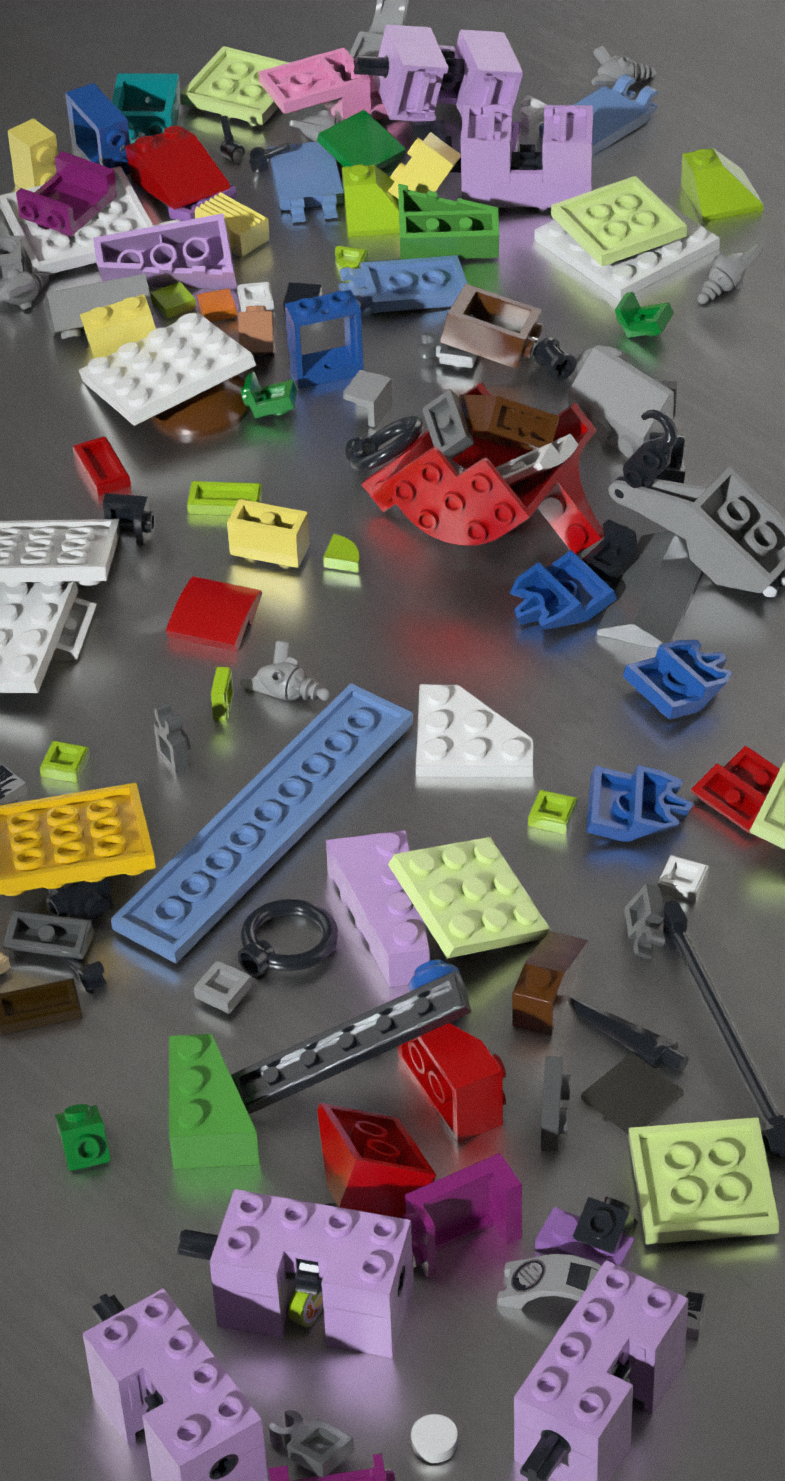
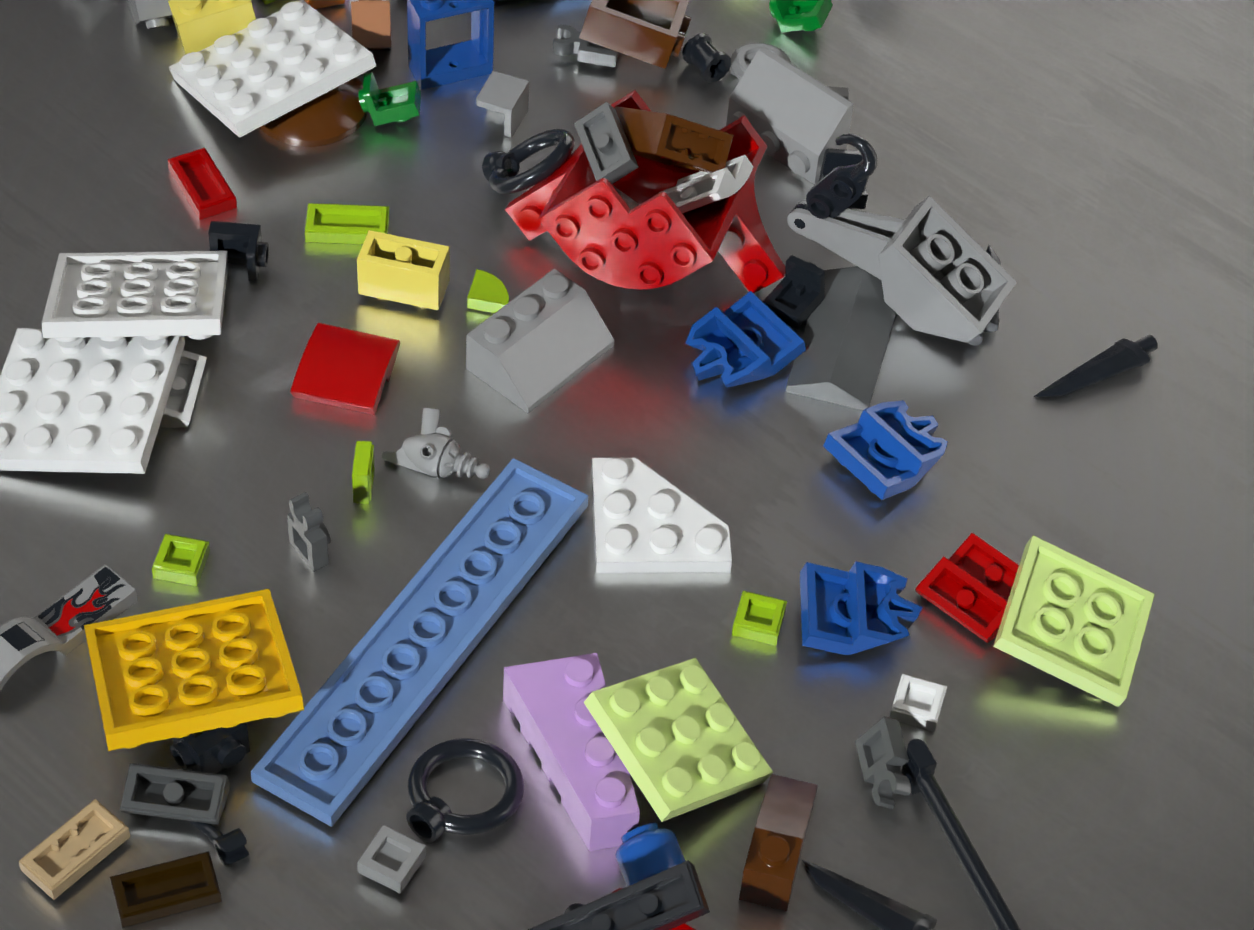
camera: 10 degrees left, 5 degrees up
none -> light grey slope [466,269,614,413]

